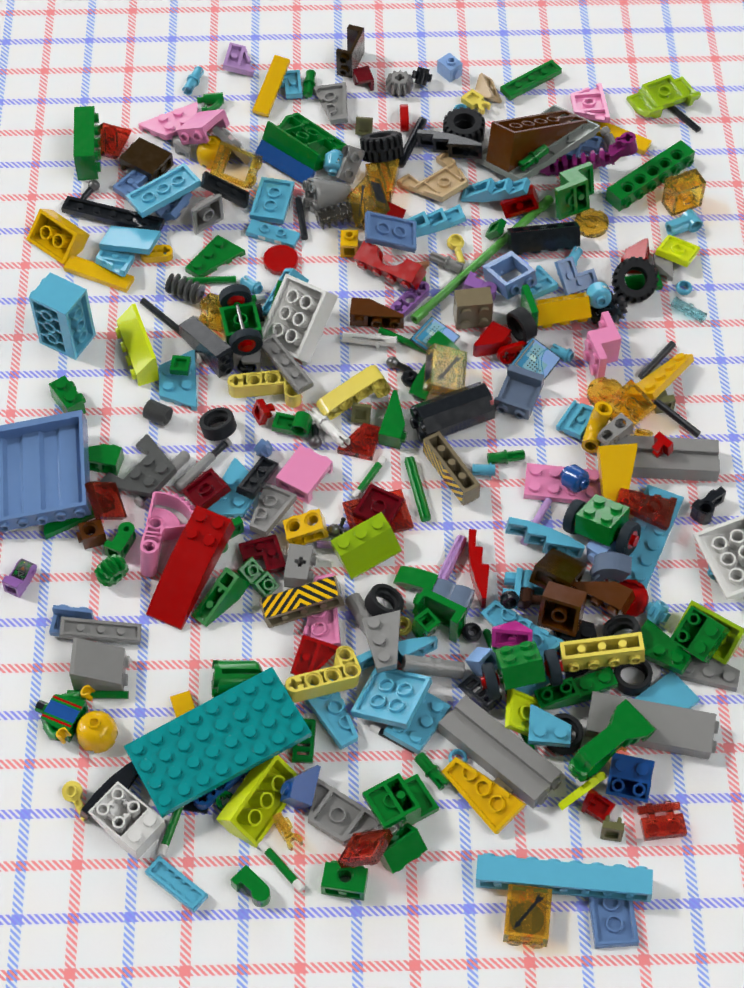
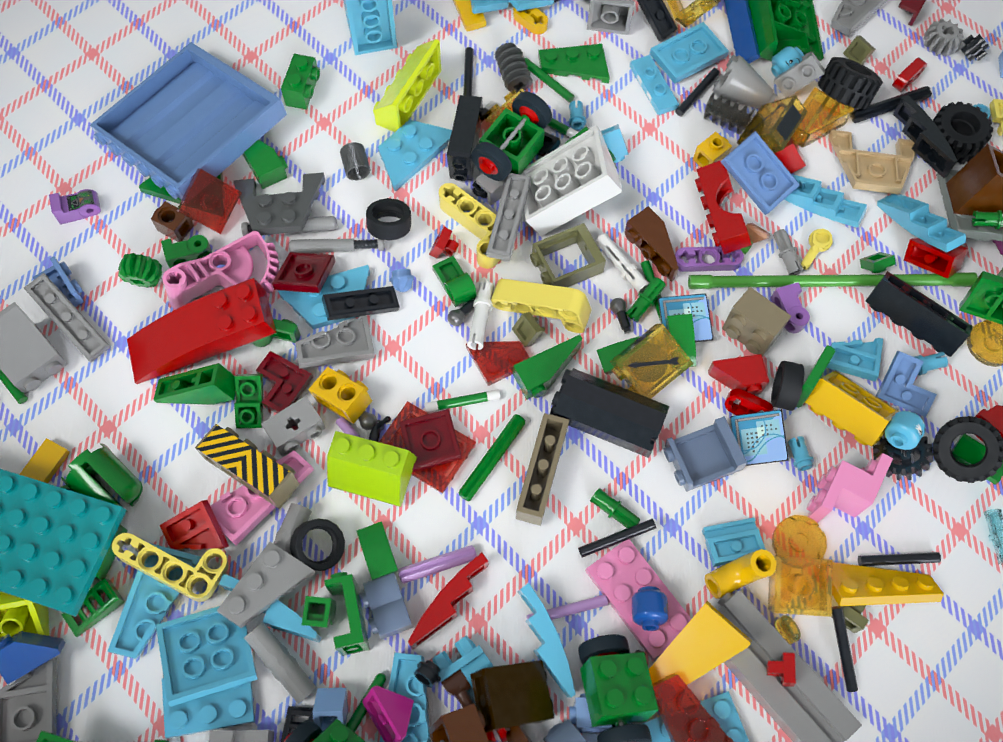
camera: 45 degrees right, 10 degrees up
green plate [169,355,191,376] -> none
red tile [263,245,298,276] -> none
bright pink panel [276,445,333,504] -> none
light yellow plate [399,616,412,636] -> none
black plate [401,370,418,387] -> none
black plate [462,623,482,642] -> none
medium azure pin [472,463,495,477] -> none
medium blue window [482,251,537,300] -> none
light grey leg [597,412,633,446] -> none
none -> olive window [530,223,606,287]
none -> black bar [578,518,657,558]
none -> green axle [626,277,666,323]

